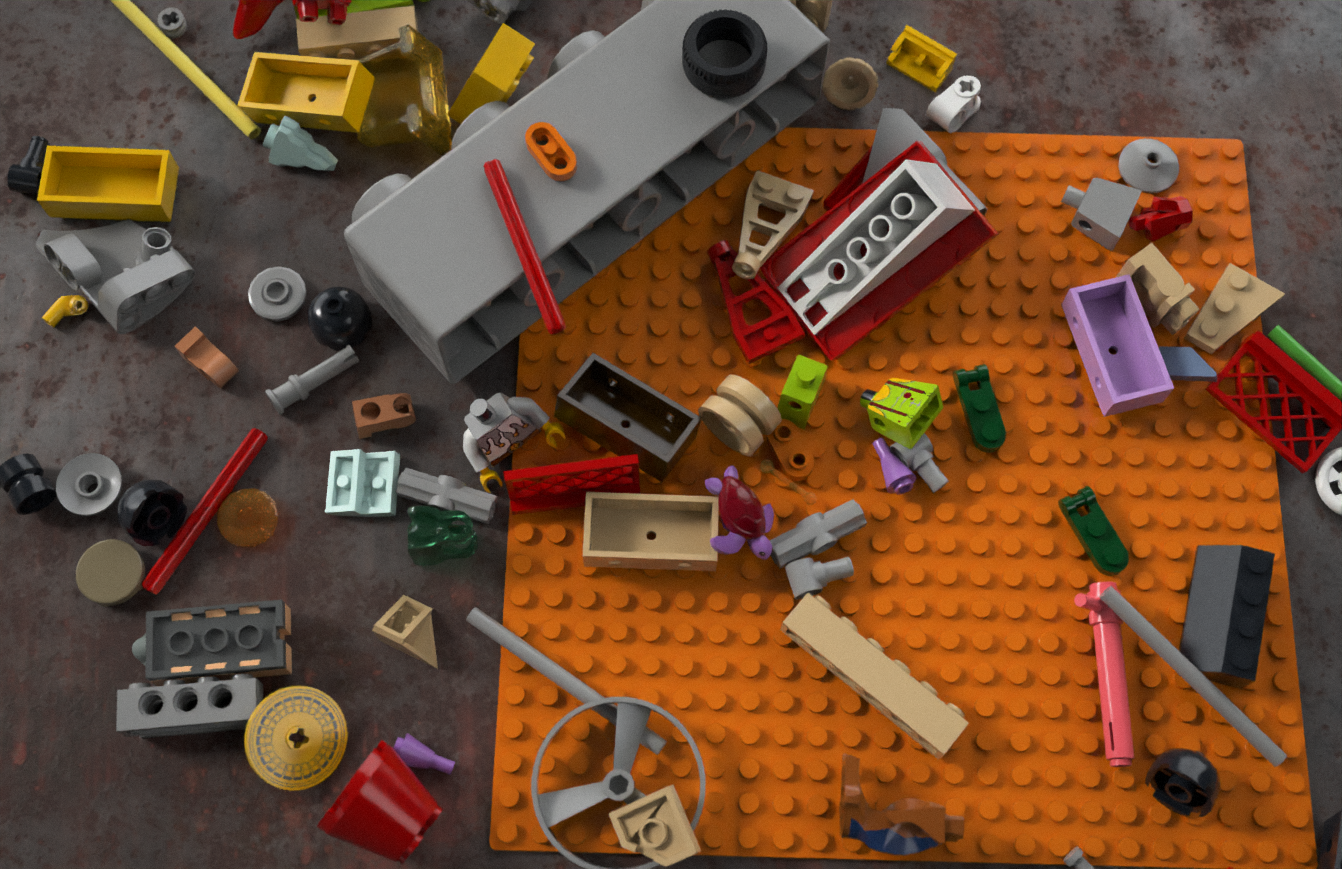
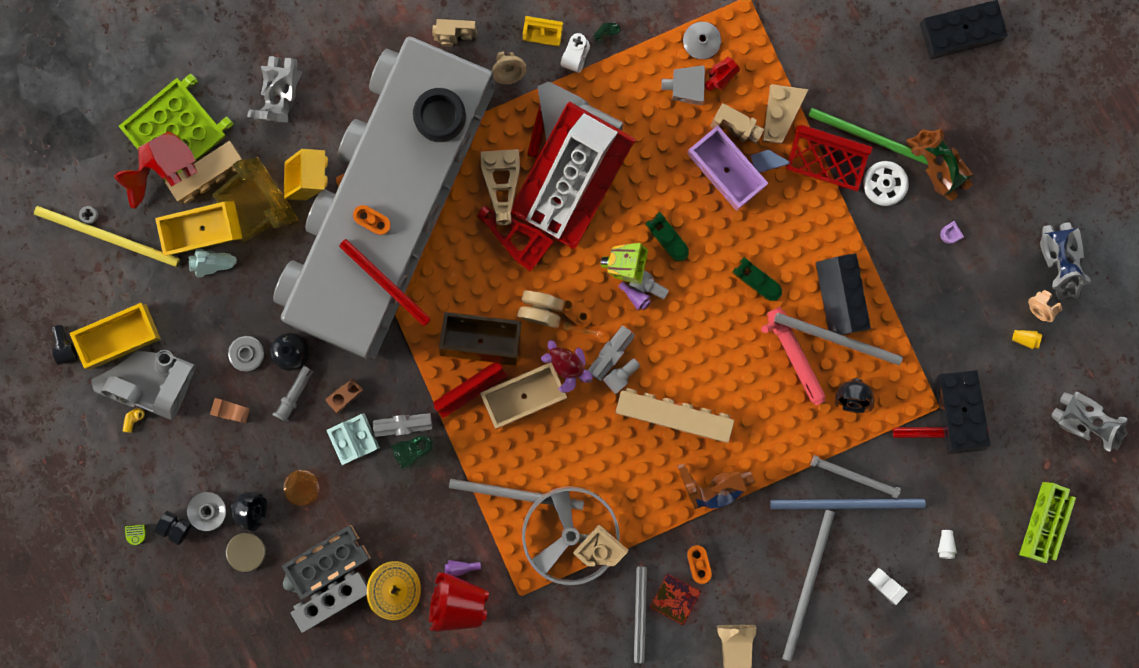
camera: 25 degrees left, 15 degrees up
red axle [142,428,268,594] -> none
tan slope [372,595,438,669] -> none
torso [463,393,565,493] -> none
lime torso [777,355,828,429] -> none
none -> clear green arm [592,22,621,42]

